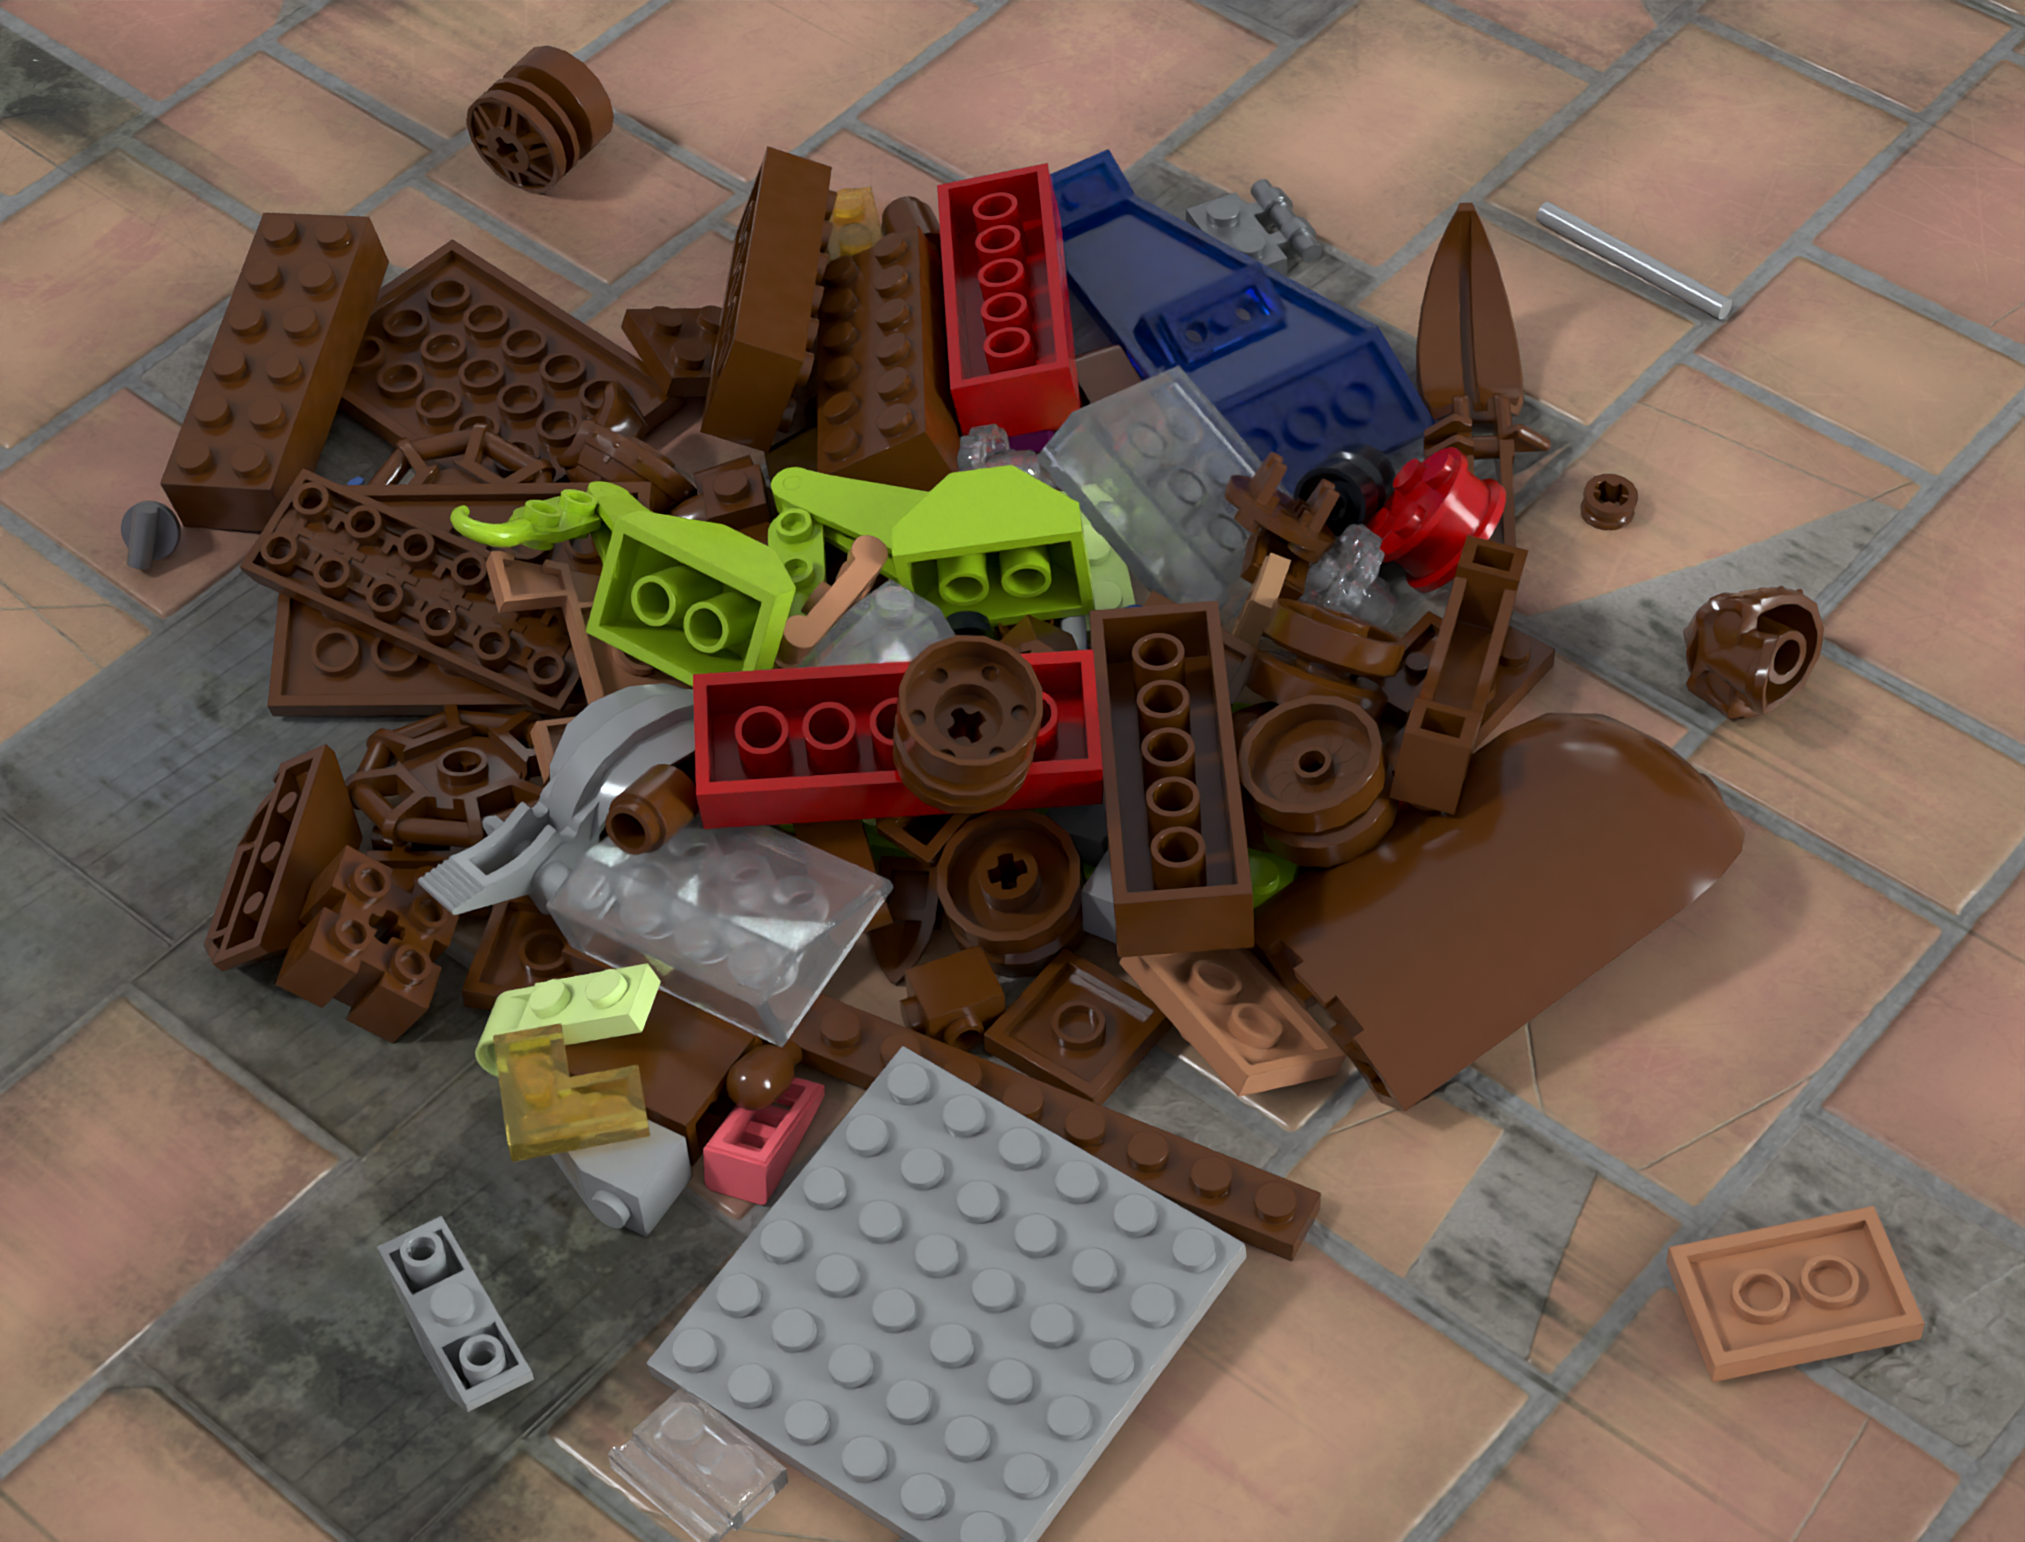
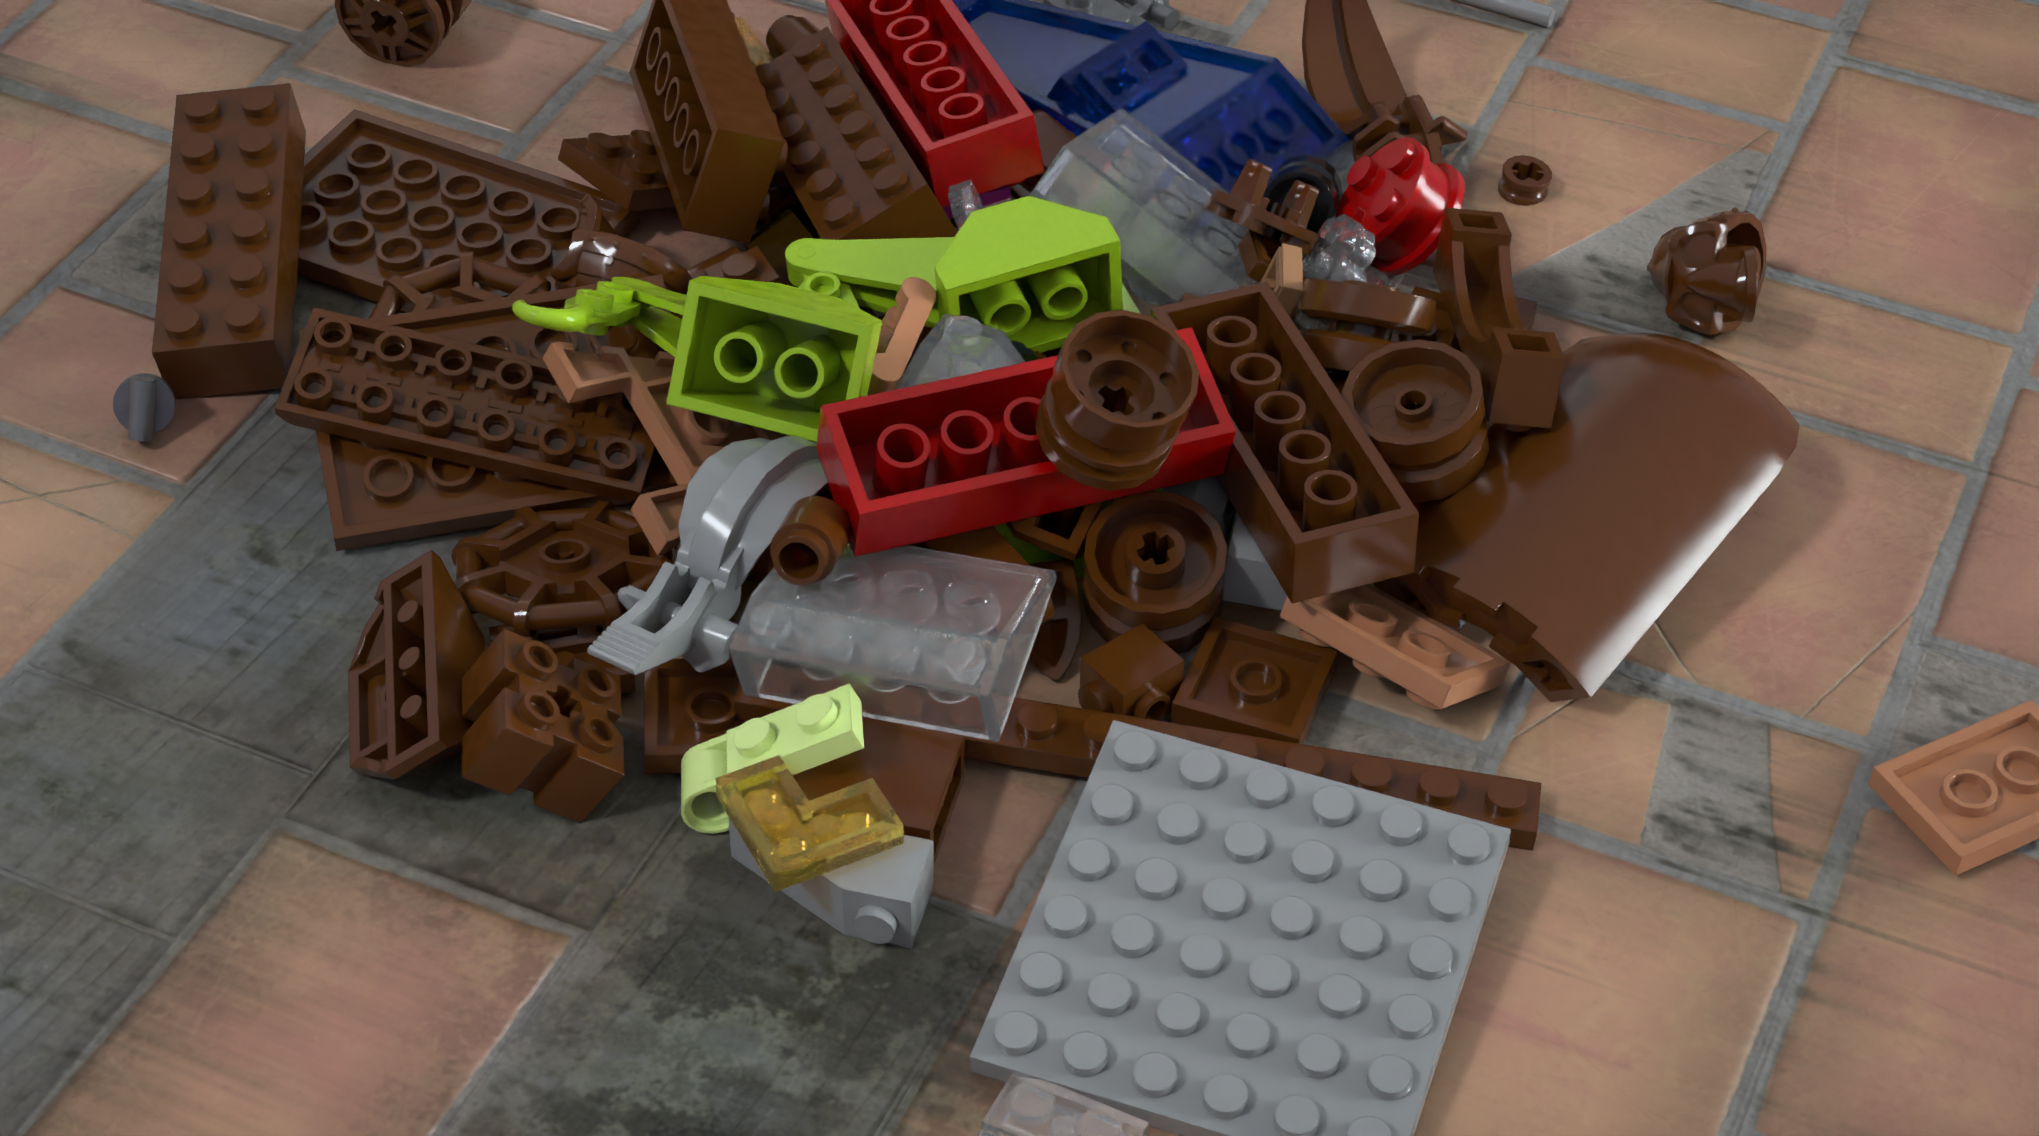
camera: 20 degrees left, 5 degrees down
light grey slope [377,1216,534,1412] -> none
coral slope [703,1077,825,1205] -> none
reddish brown cylinder [726,1039,803,1111] -> none

